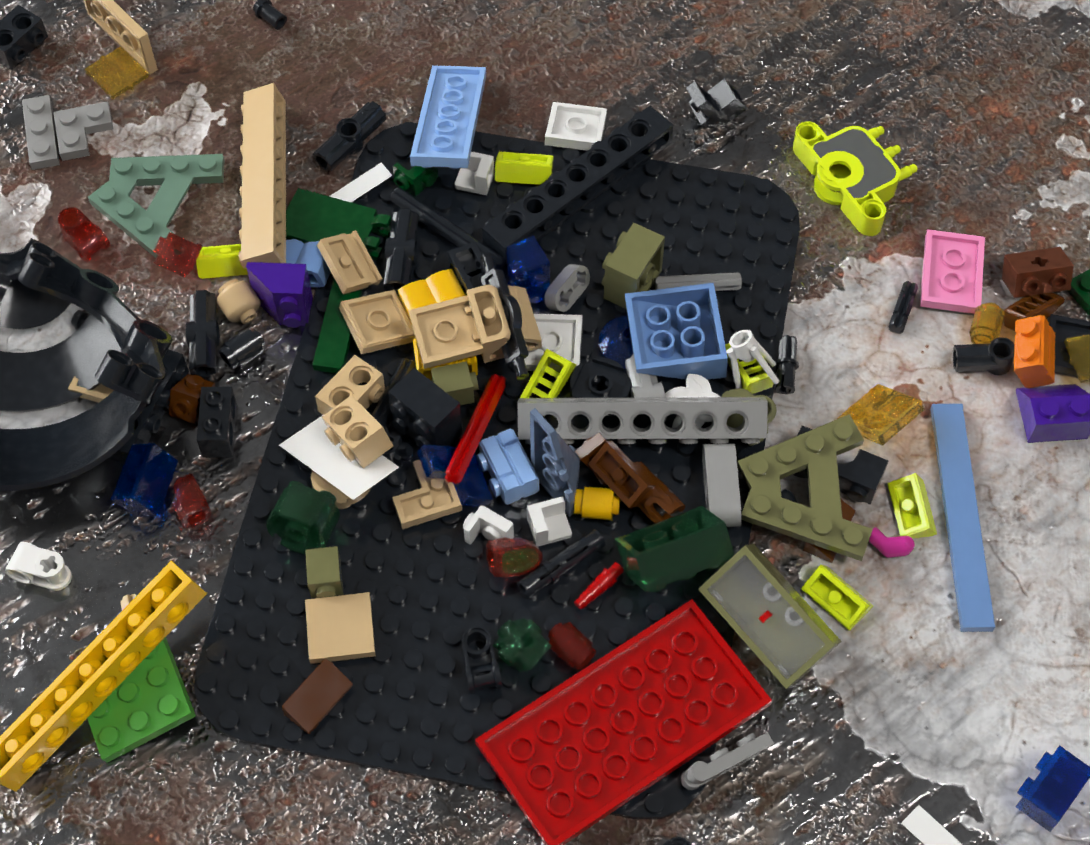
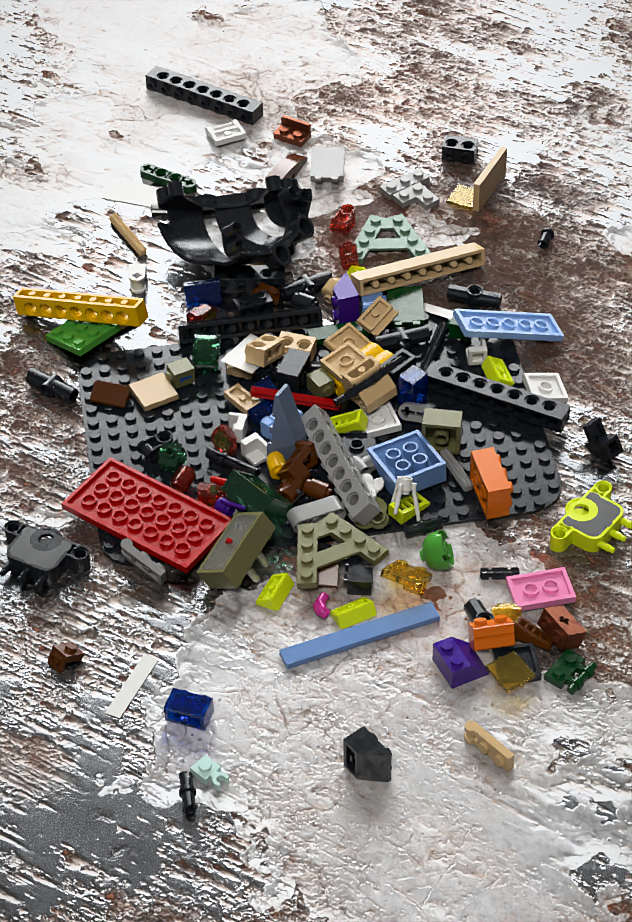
camera: 70 degrees right, 15 degrees down
none -> black piece [25,368,79,404]
none -> black brick [177,306,323,344]
none -> clear red rock [197,482,230,508]
none -> dark purple plant [215,497,254,516]
none -> reddish brown brick [303,478,334,500]
none -> bright green cylinder [419,530,454,571]
none -> orange brick [470,447,513,519]

